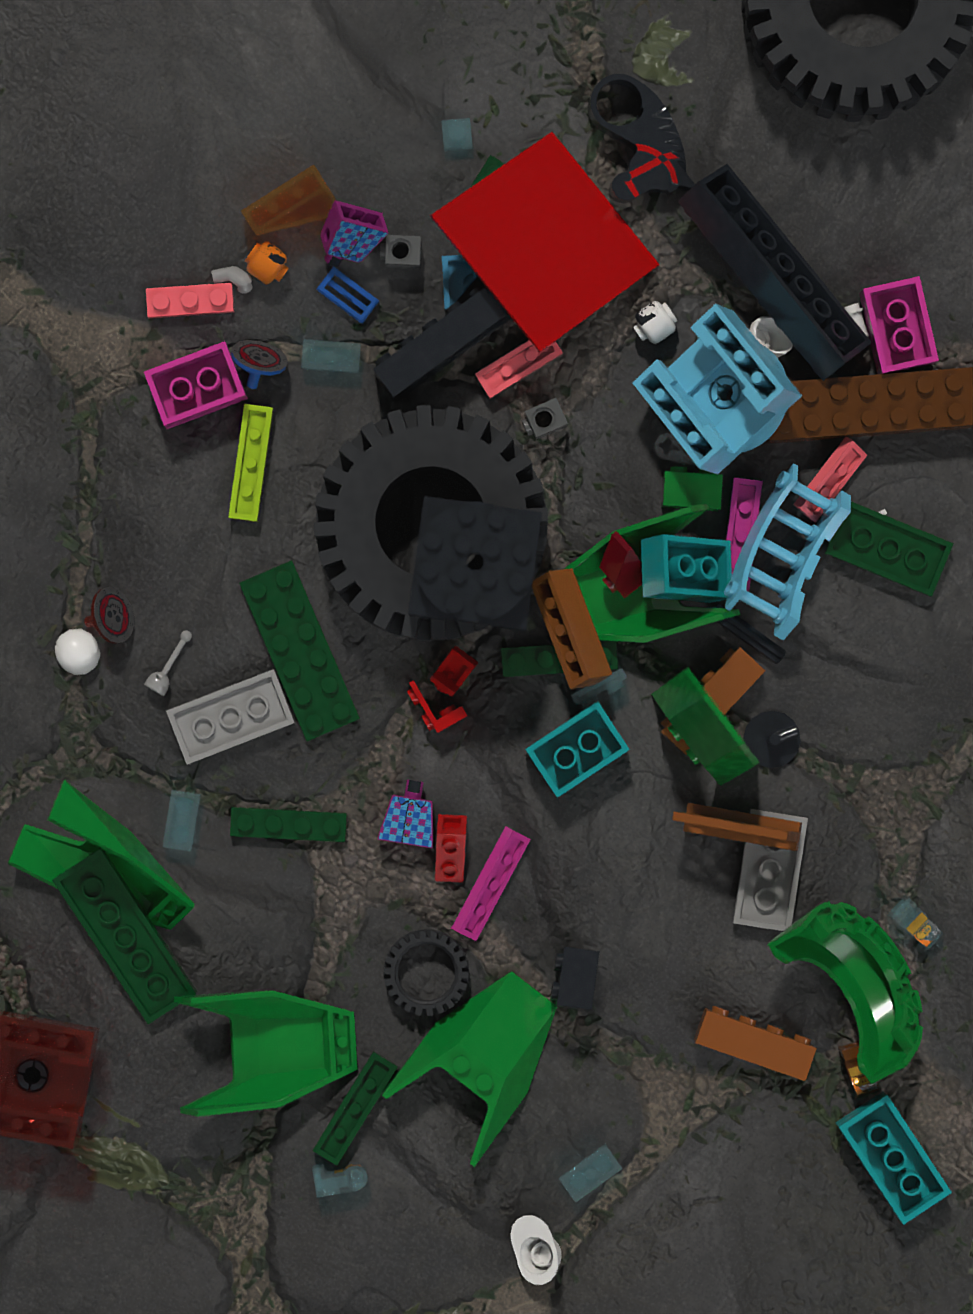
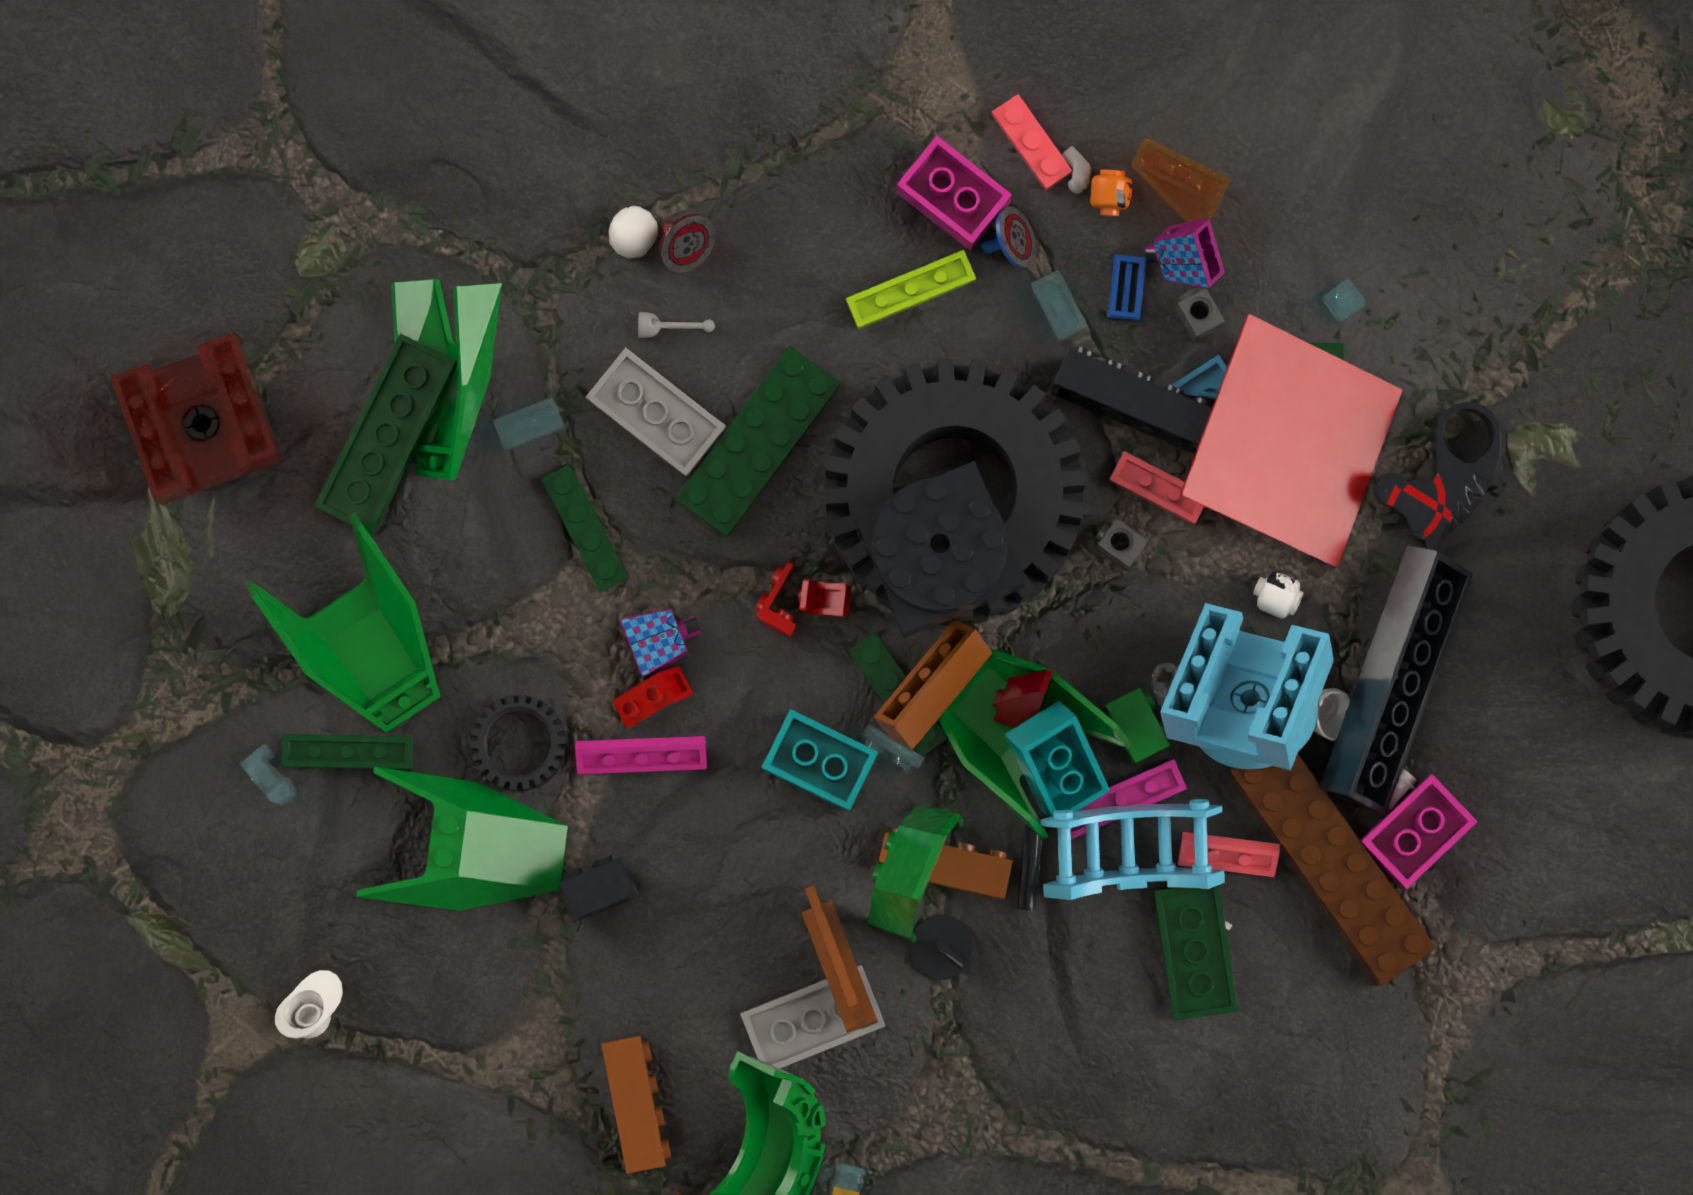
camera: 65 degrees right, 5 degrees down
clear light blue plate [559,1144,623,1203] -> none

